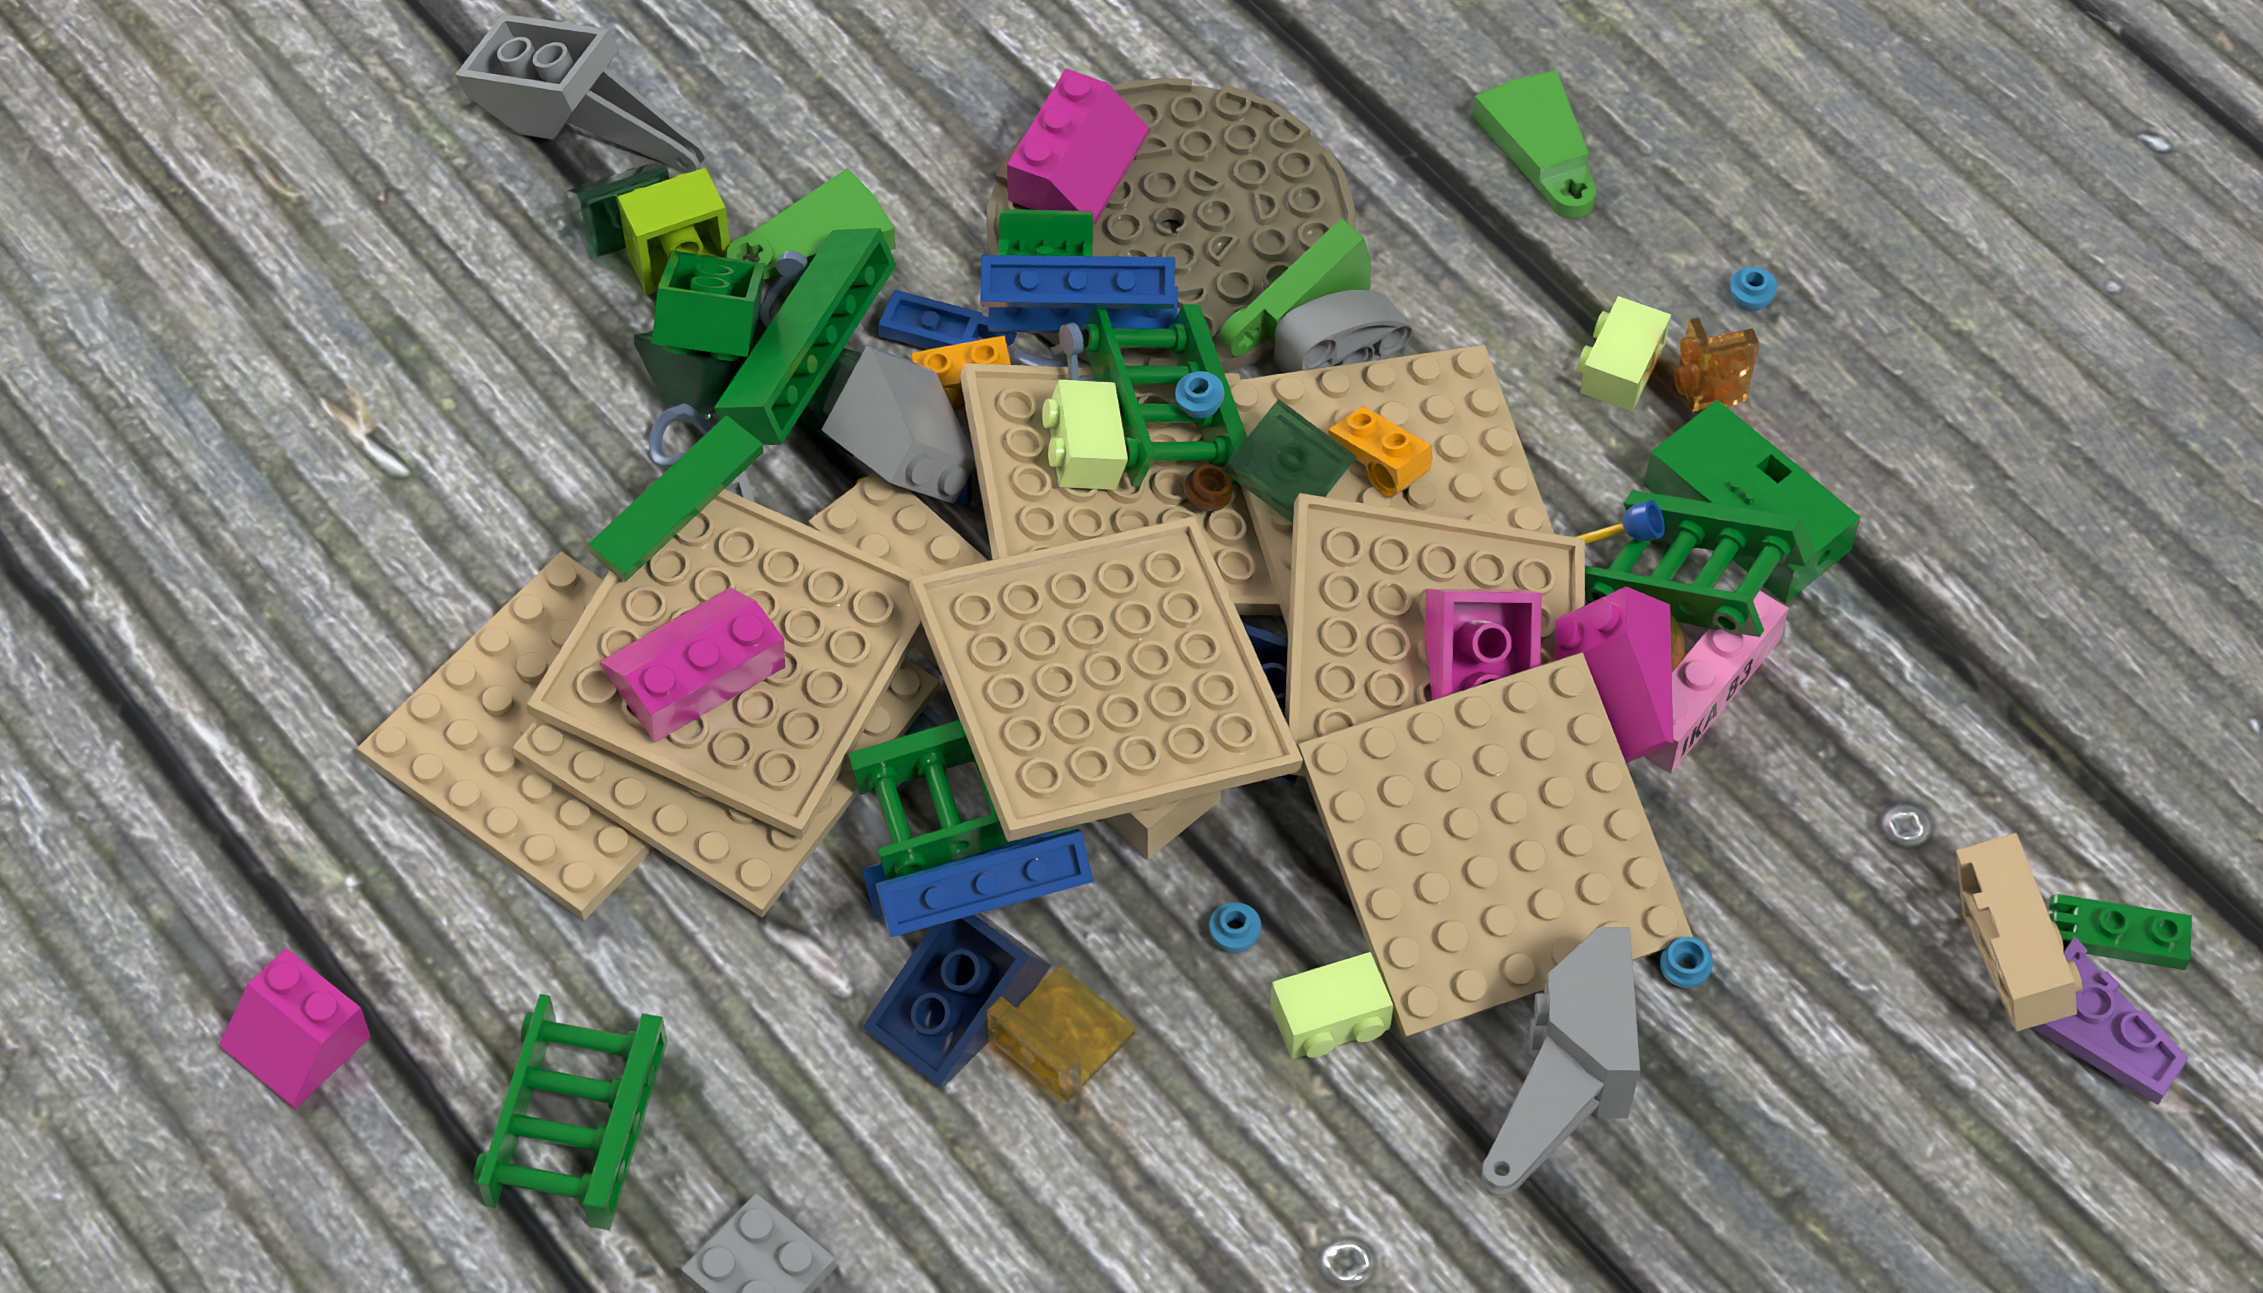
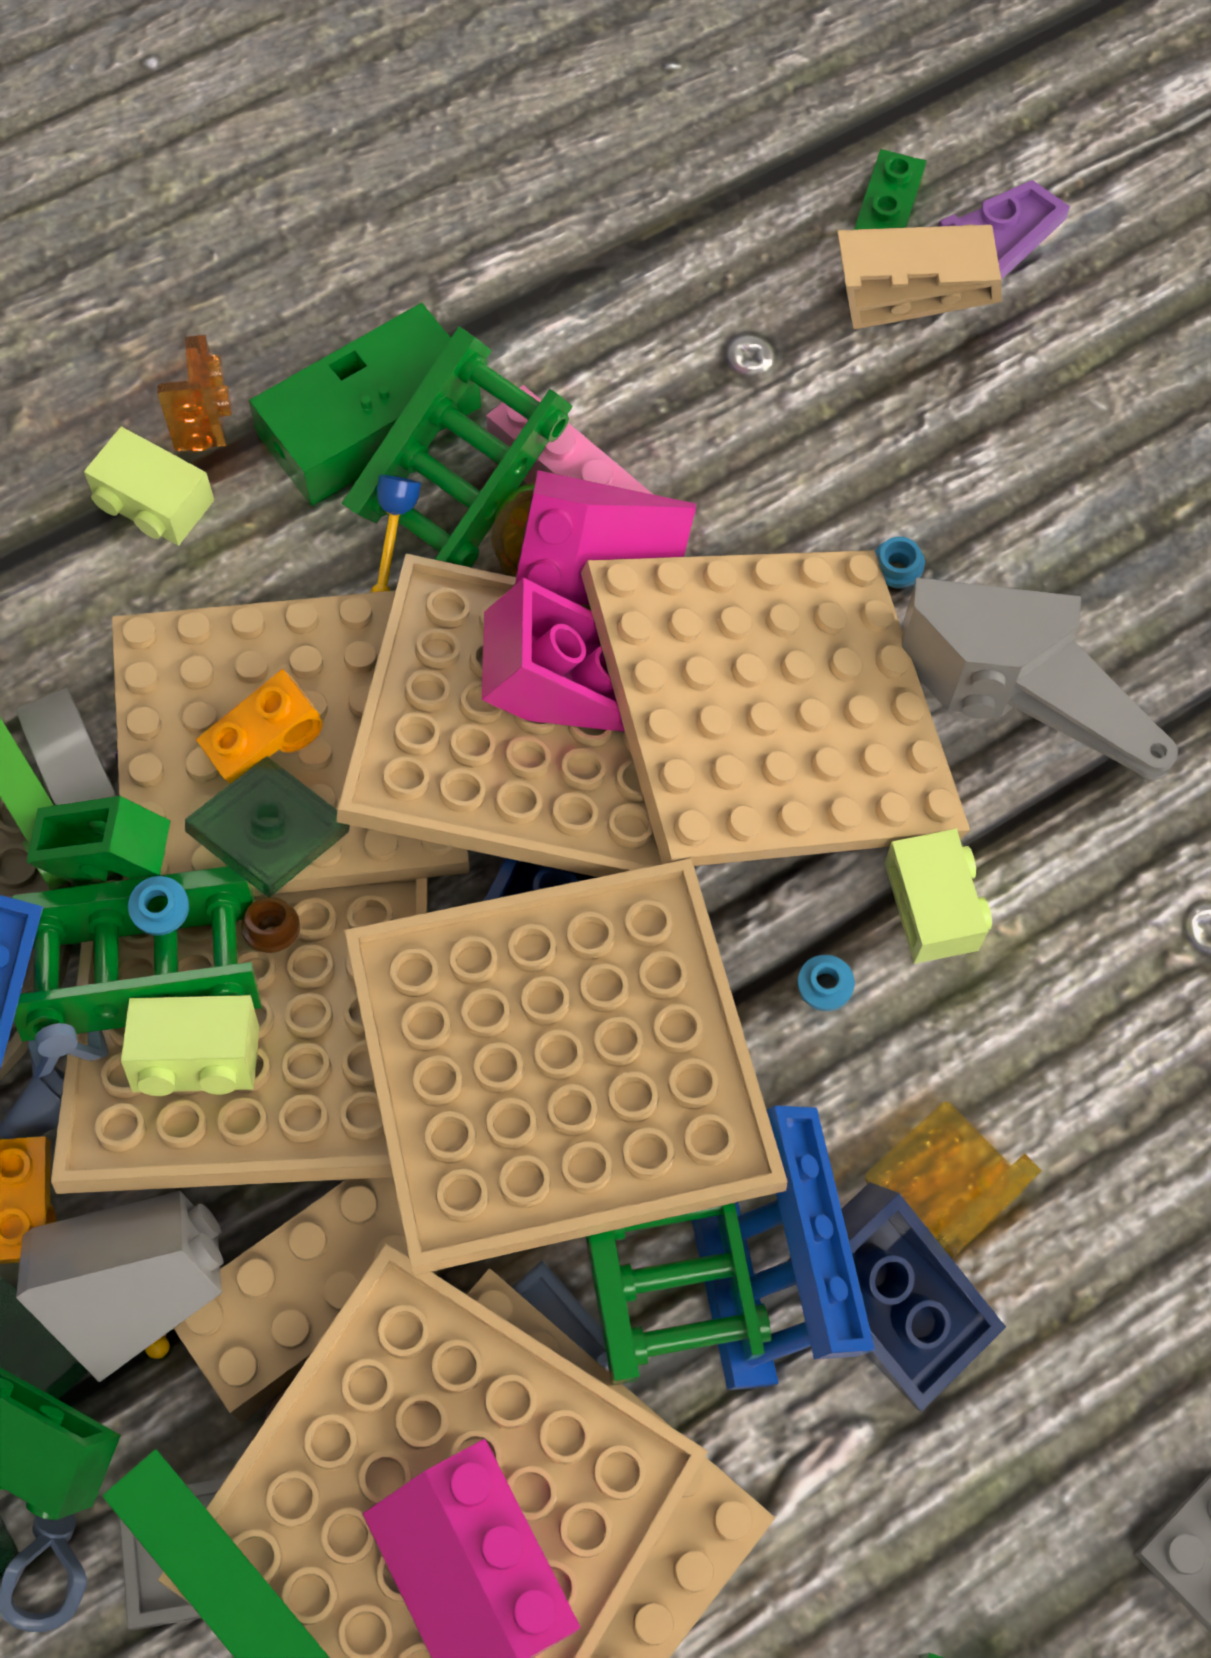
camera: 85 degrees left, 10 degrees up
dark azure plate [1730,267,1777,311] -> none
none -> green brick [26,796,171,885]

